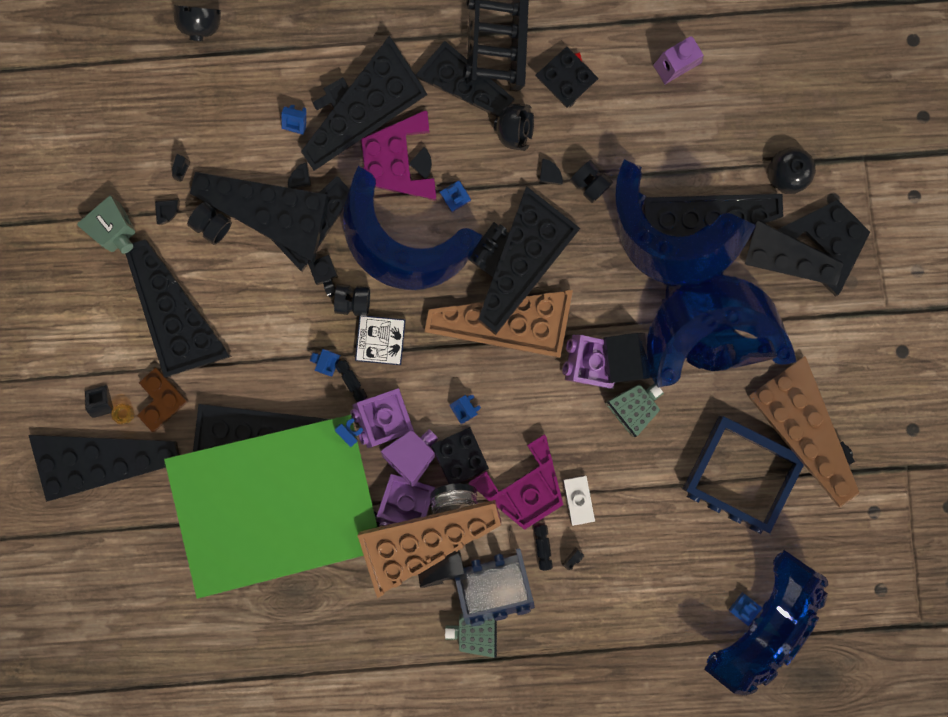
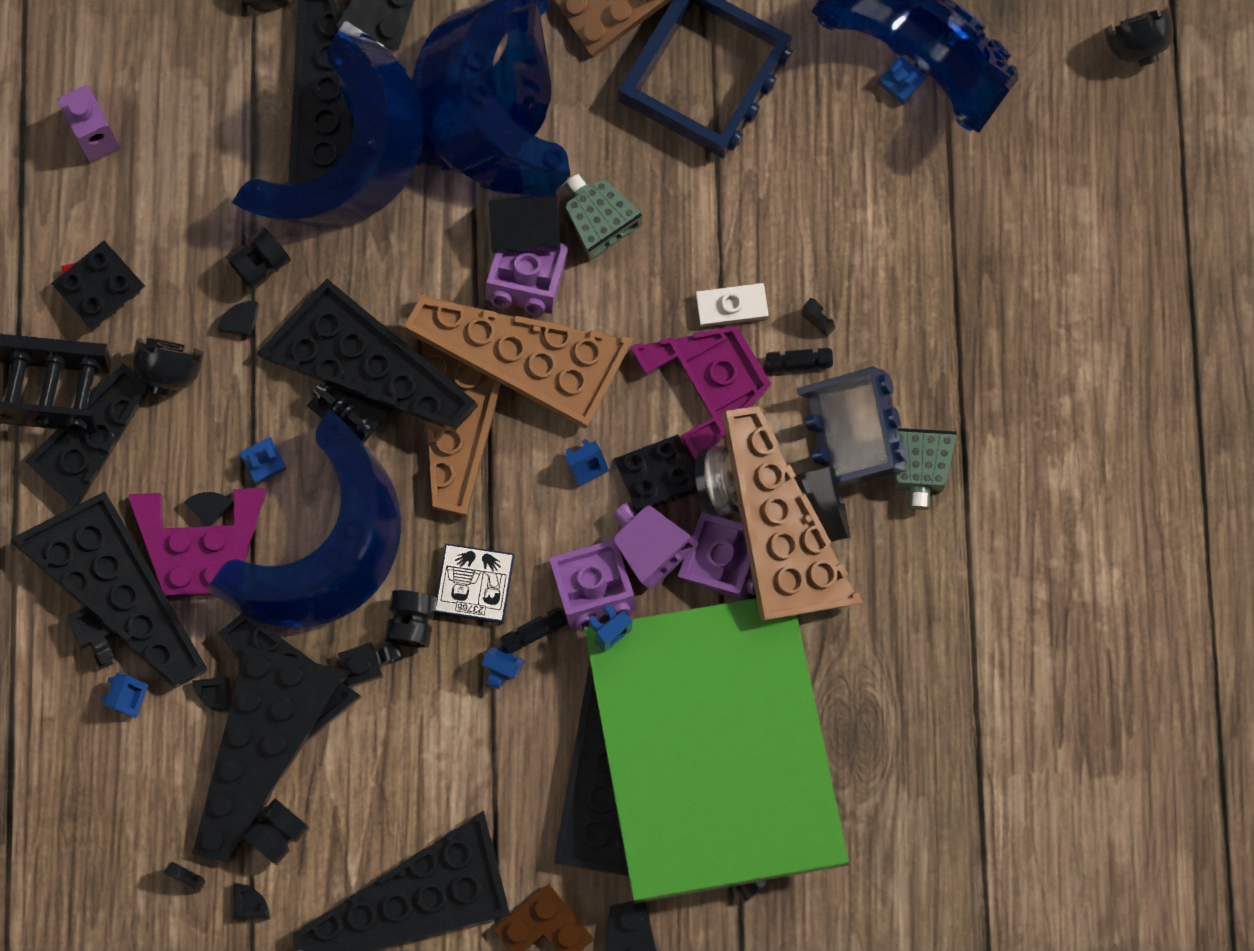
camera: 85 degrees left, 10 degrees down
none -> medium nougat wing [403,297,634,429]

